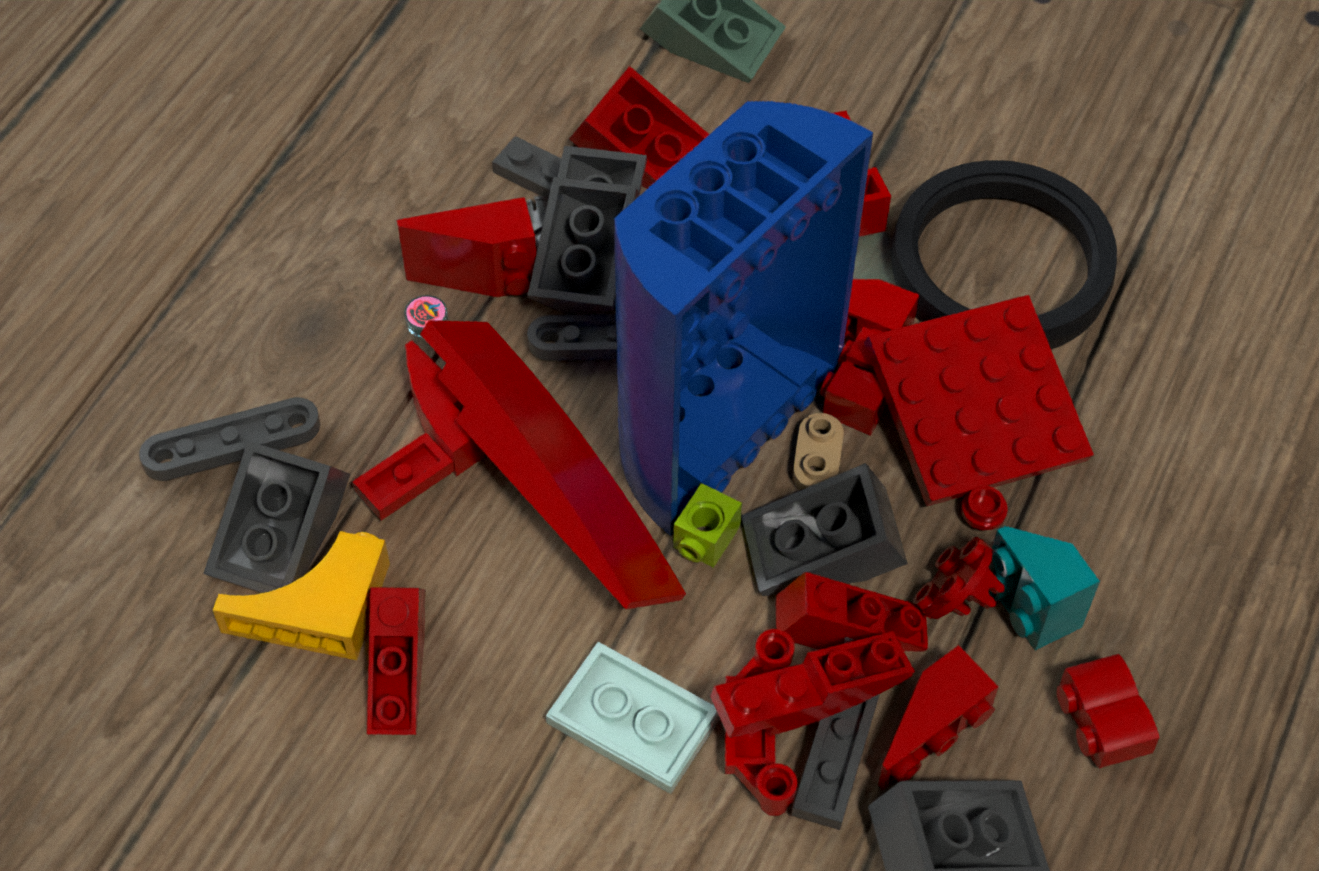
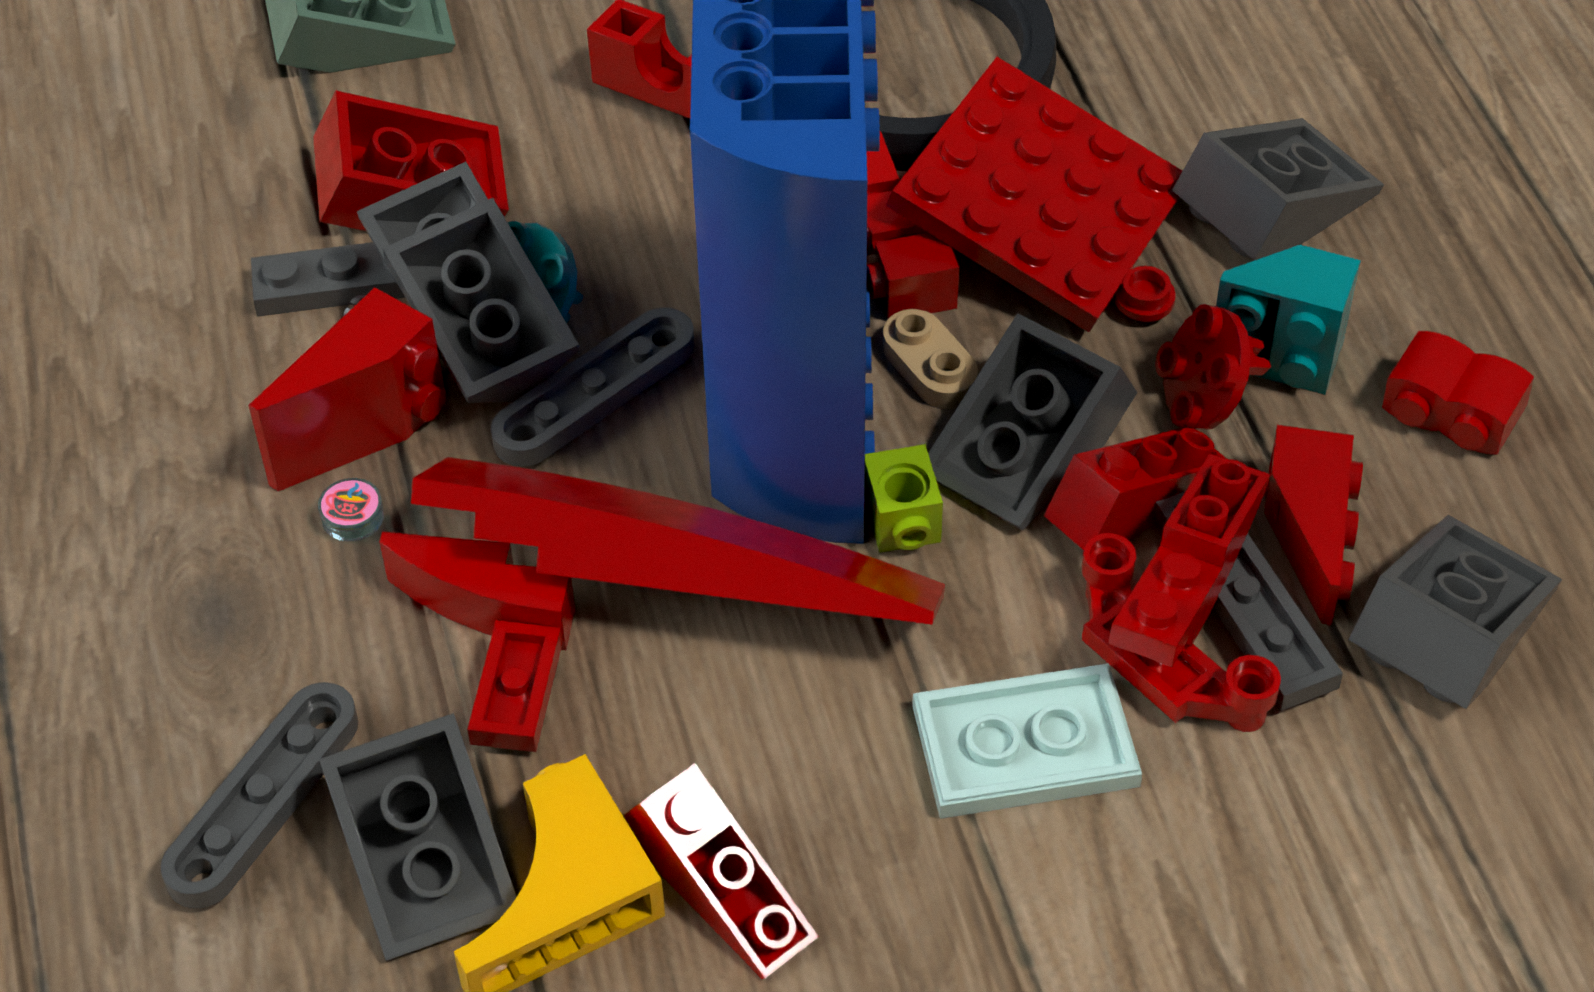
camera: 40 degrees left, 5 degrees down
none -> dark grey slope [1172,118,1384,260]

